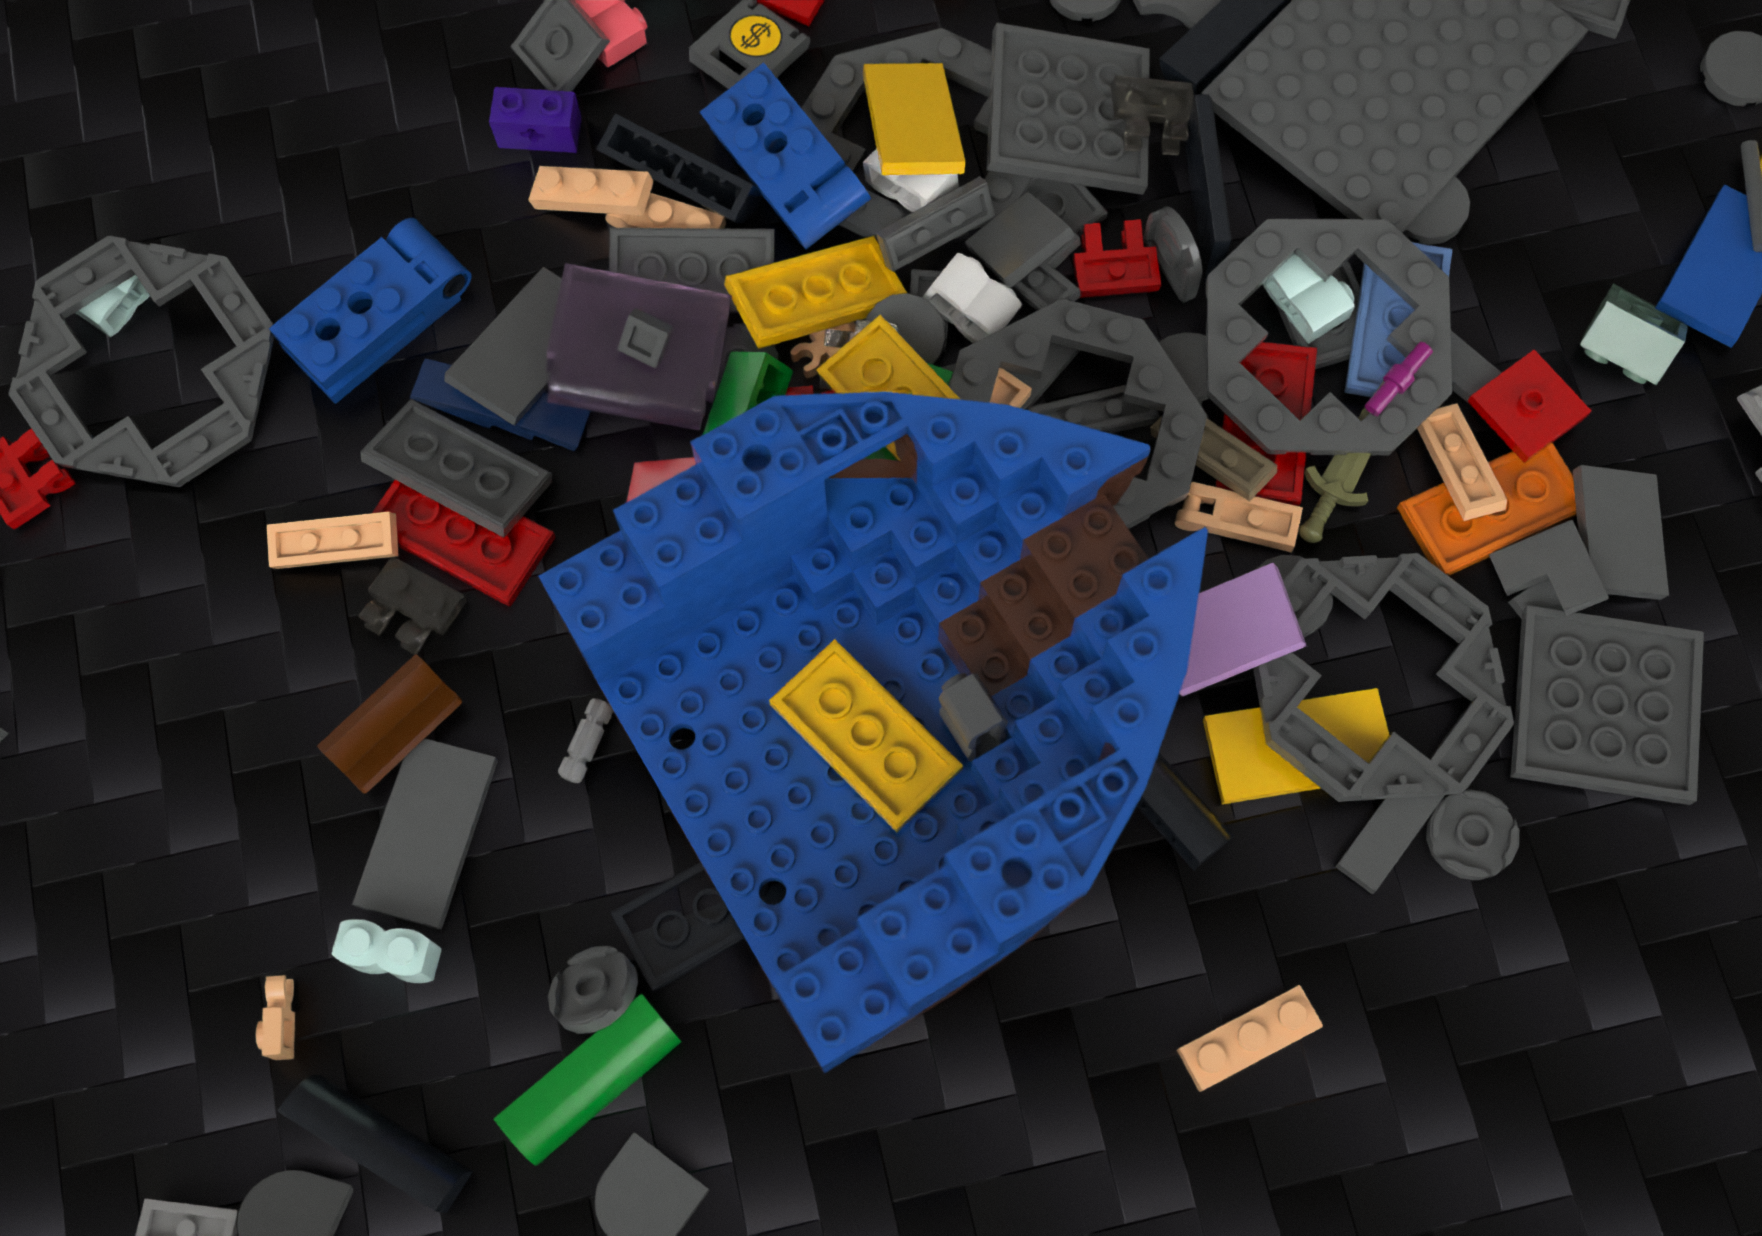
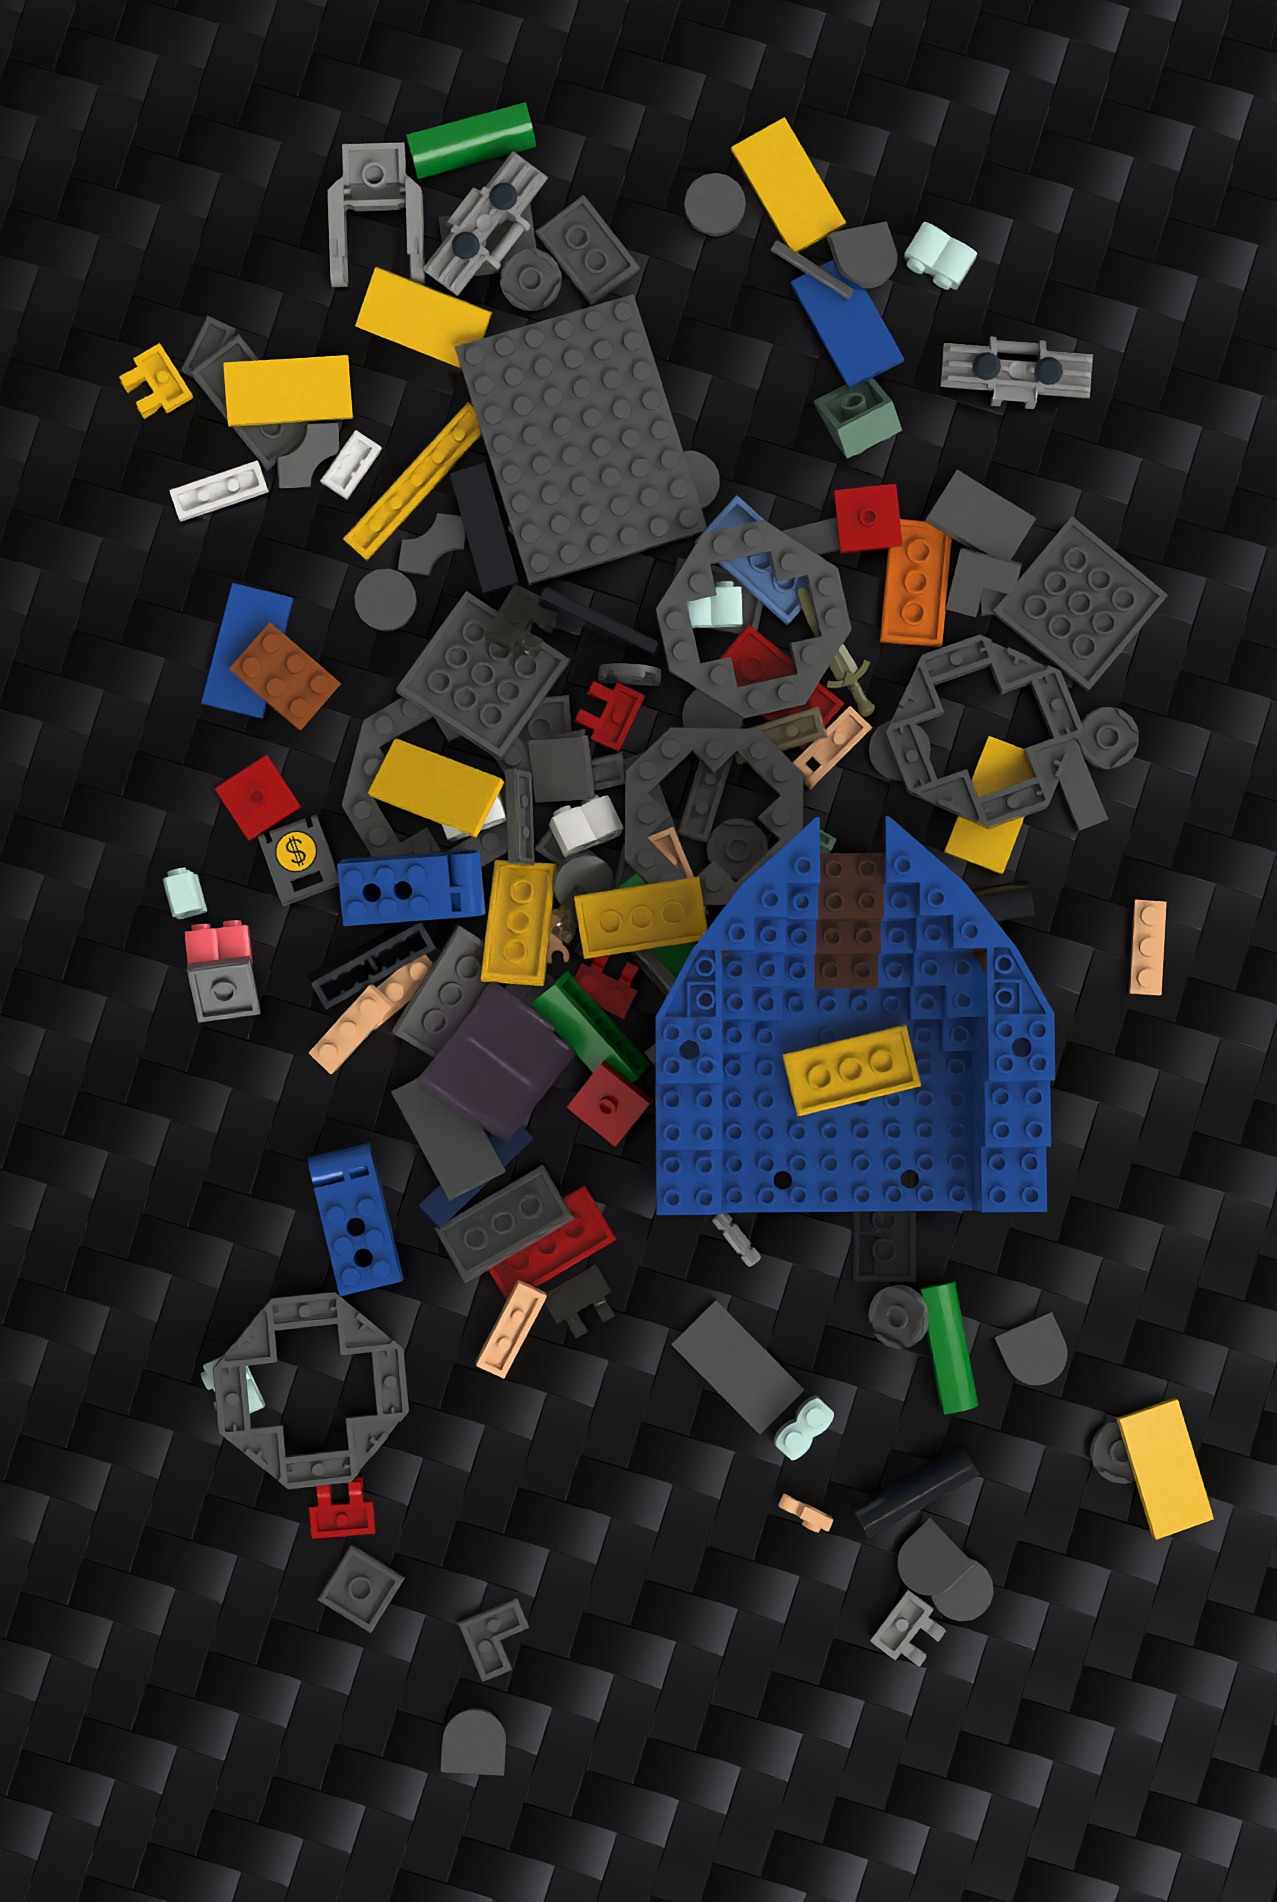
camera: 65 degrees left, 15 degrees up
reddish brown panel [317,654,462,794] -> none
dark purple brick [489,87,582,153] -> none
dark grey tile [617,308,674,369] -> none
dark grey brick [939,673,1008,762] -> none
lavender tile [1179,563,1307,696] -> none
magenta bar [1365,341,1433,416] -> none
light nougat plate [1417,403,1507,521] -> none

